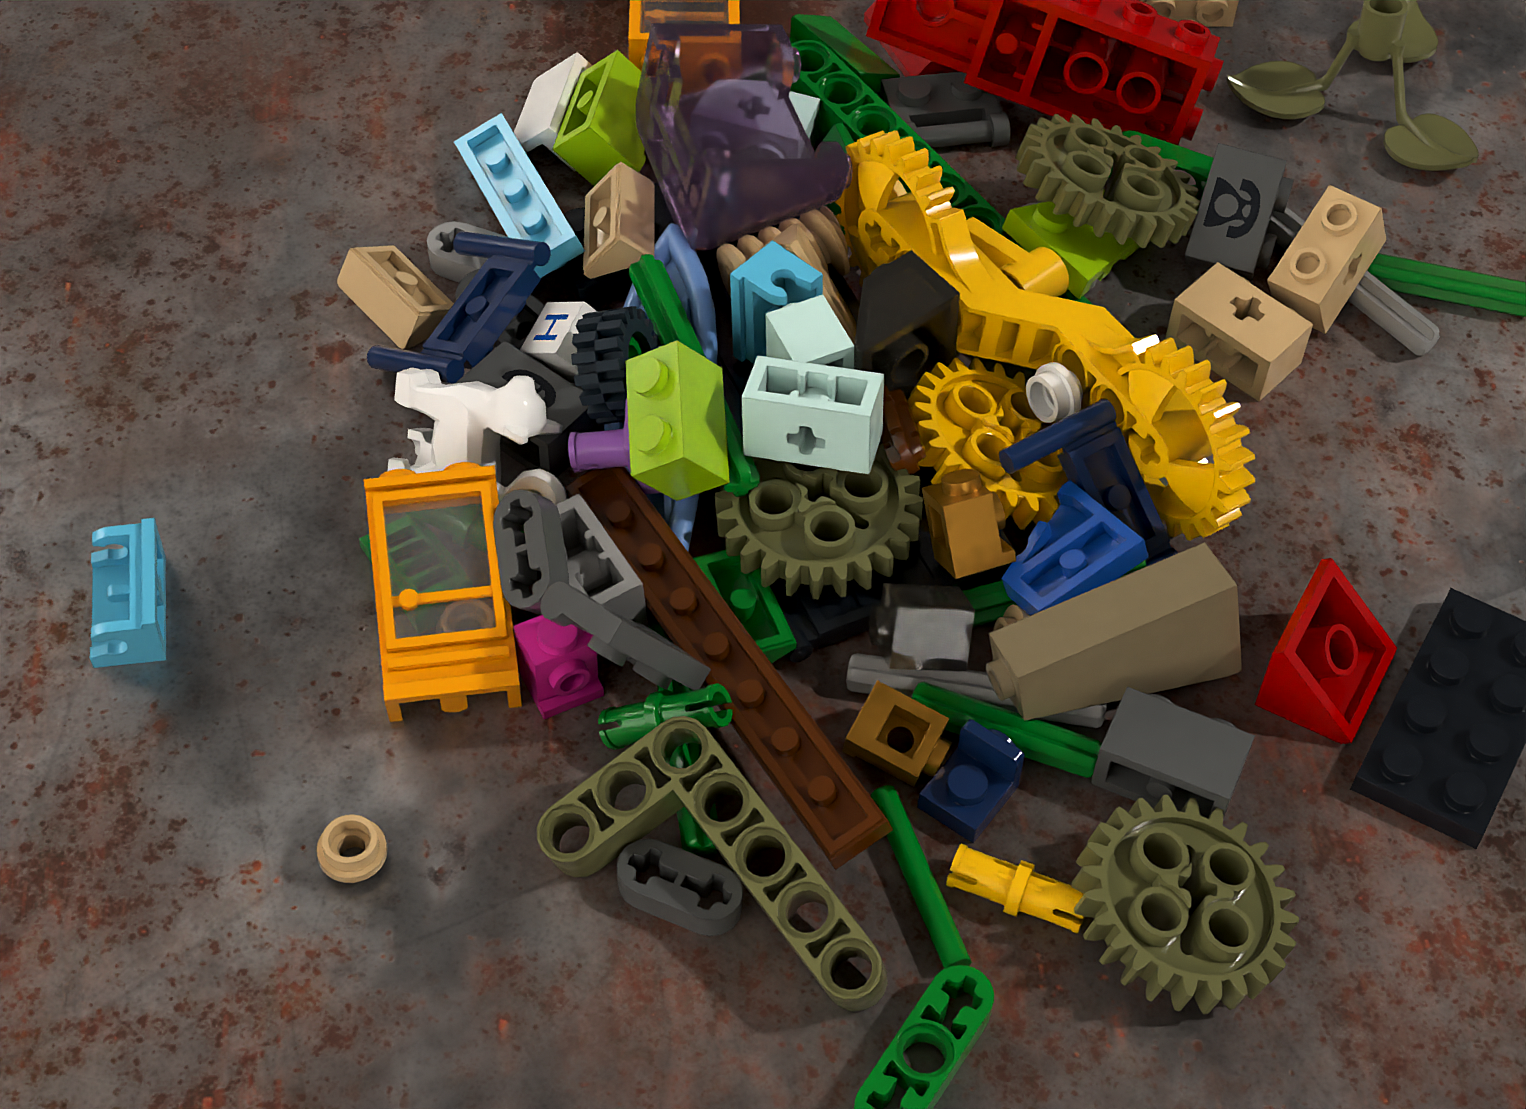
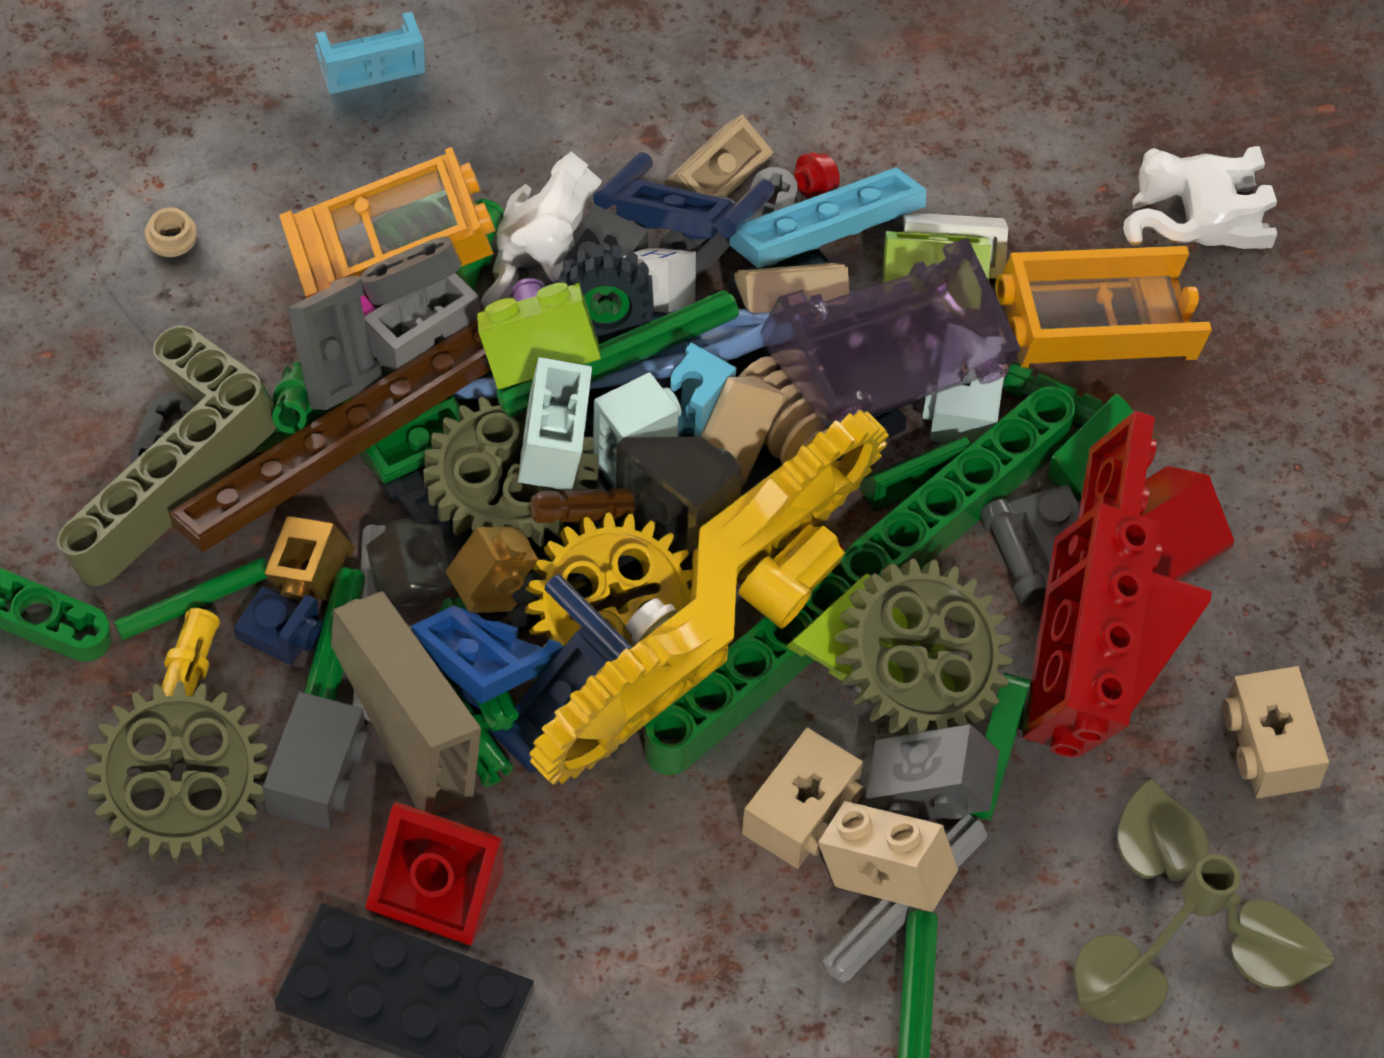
camera: 80 degrees right, 5 degrees up
none -> red plate [794,152,840,199]

